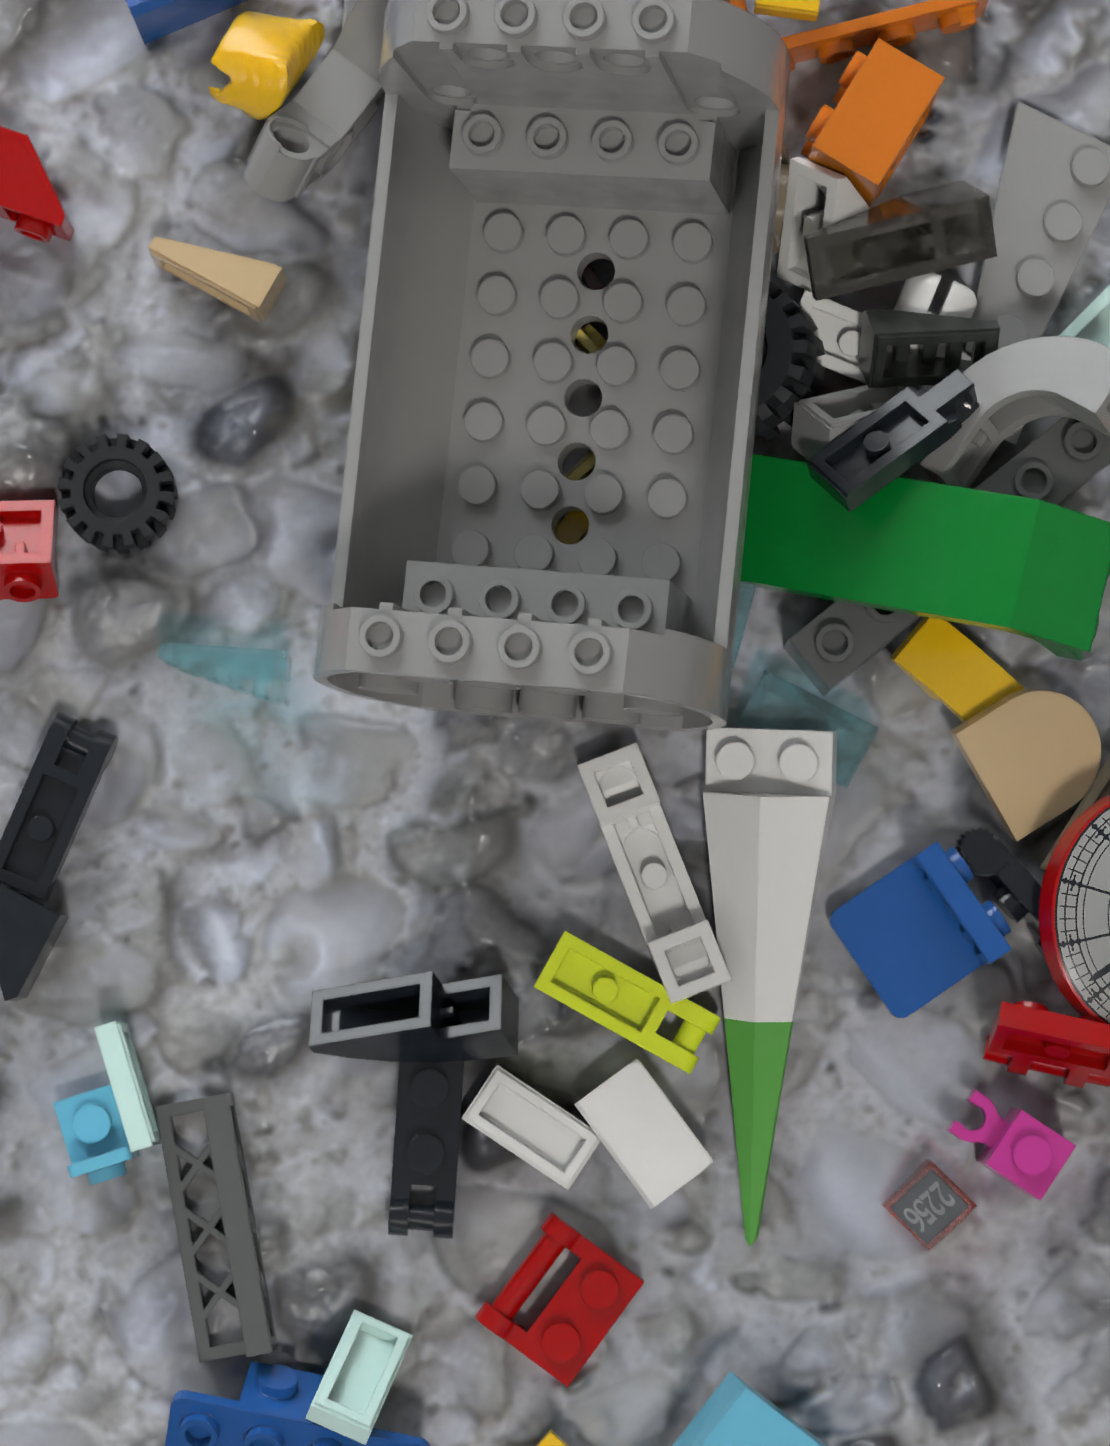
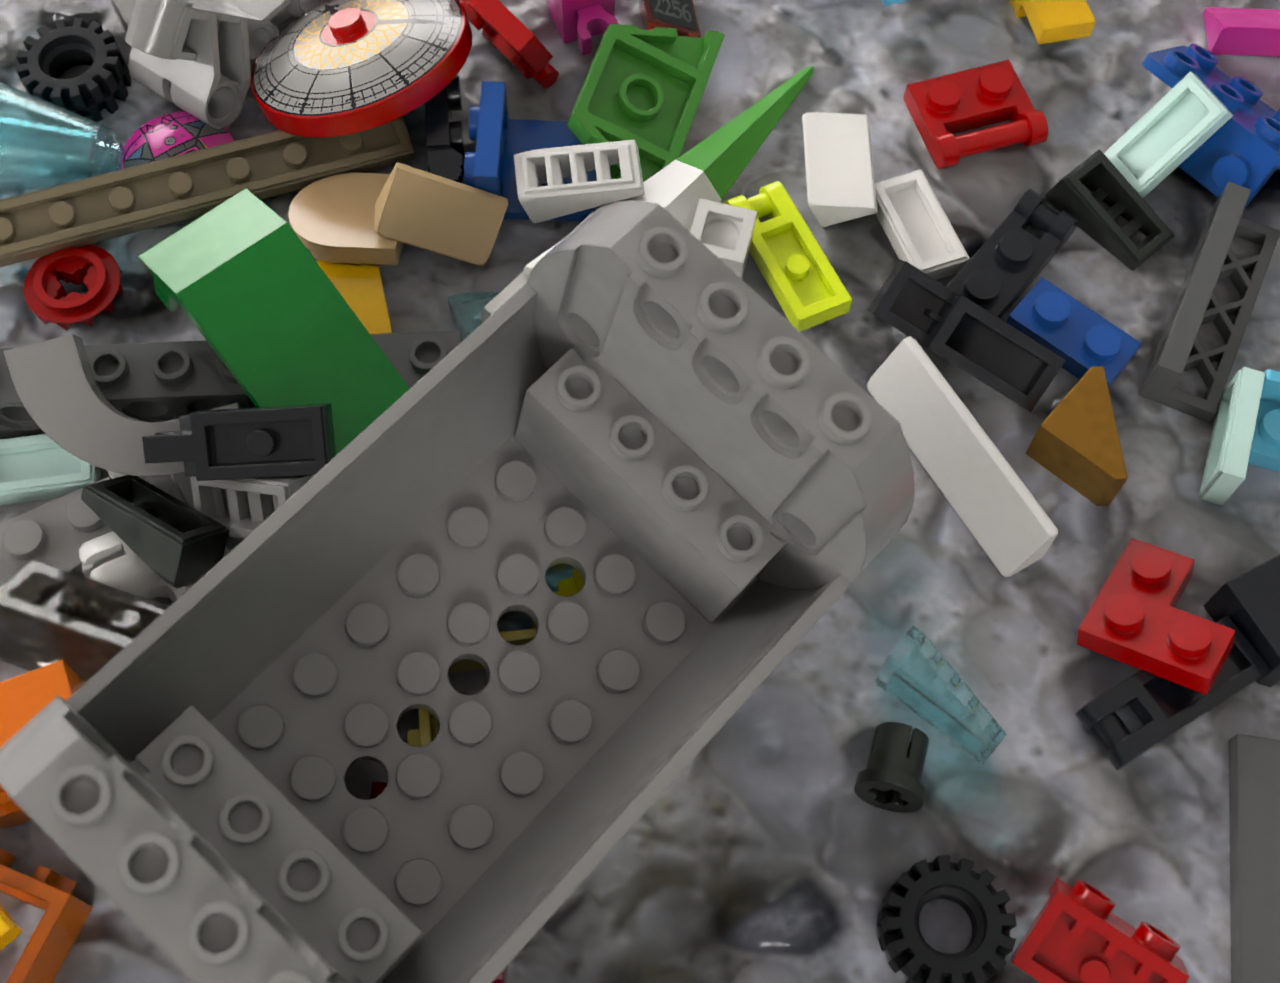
camera: 145 degrees left, 20 degrees down
none -> tan slope [375,162,508,266]
none -> white slope [514,139,645,224]
none -> bright green wing [567,24,725,182]
none -> pearl dark grey bush [854,722,929,813]
none -> white slope [867,336,1058,577]
none -> blue plate [1006,277,1142,388]
none -> pearl gold slope [1025,366,1128,506]
none -> pearl dark grey slope [1044,149,1175,271]
none -> red plate [1077,538,1236,695]

